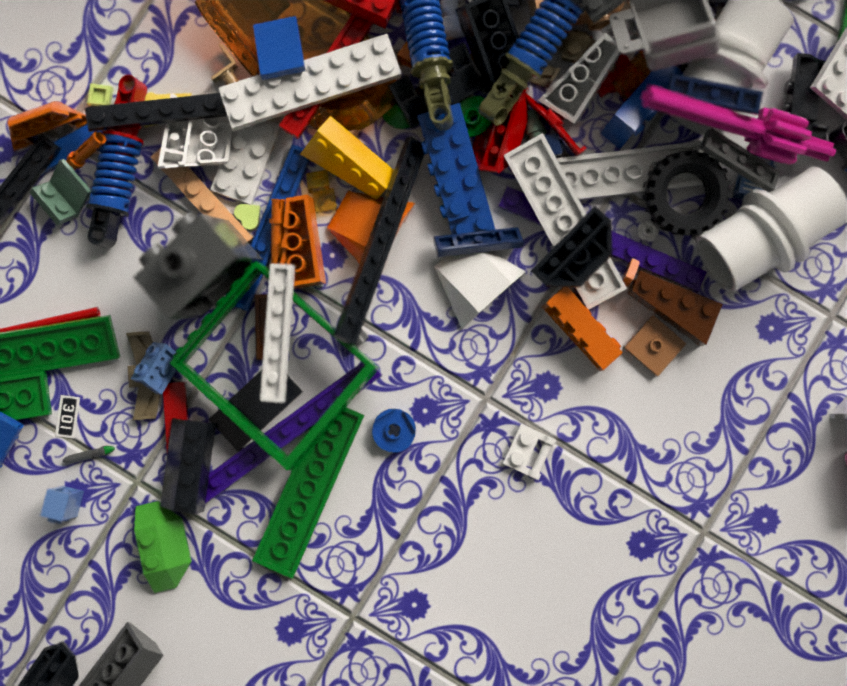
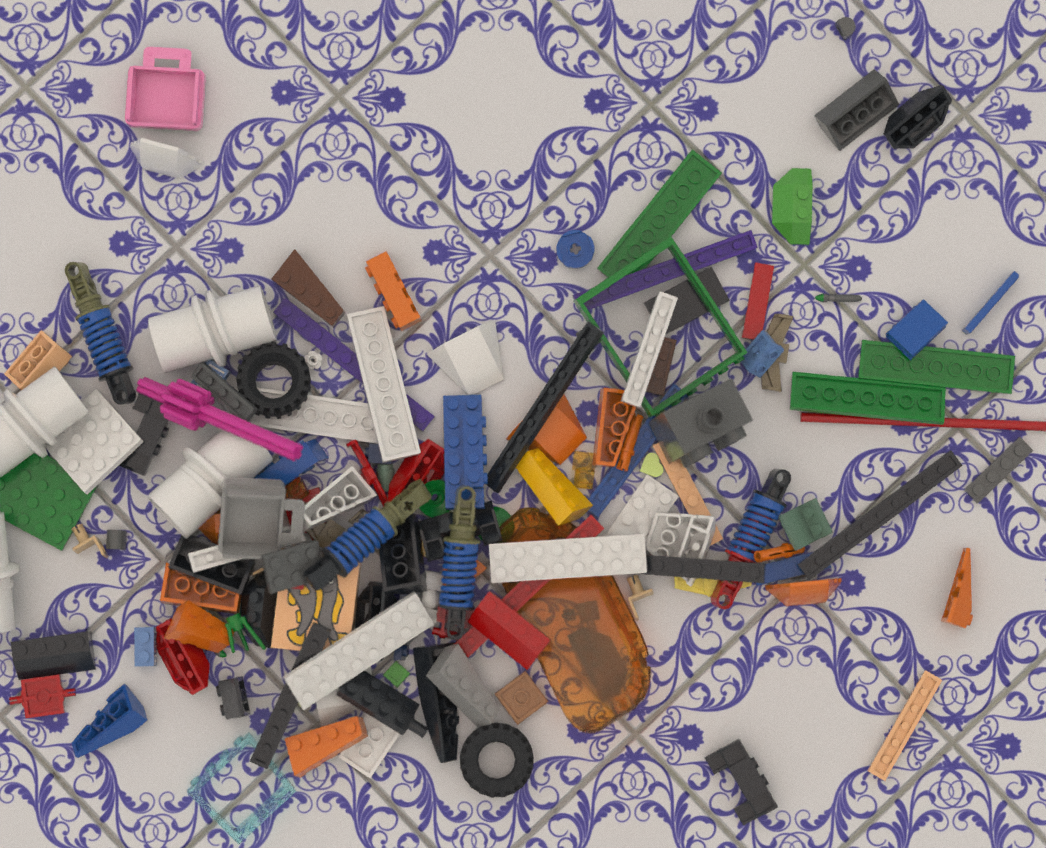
camera: 165 degrees left, 0 degrees up
medium blue brick [40,486,84,524] -> none
sticker [55,395,80,438] -> none
yellowish green tile [87,83,114,107] -> none
black slope [160,418,216,514] -> none
blue tile [253,16,306,80] -> none
dark blue plate [433,227,524,257] -> none
white plate [503,424,557,480] -> none
black wedge [531,206,613,287] -> none
orange tile [622,258,640,287] -> none
medium nougat plate [624,315,686,377] -> none
dark blue plate [668,74,764,115] -> none

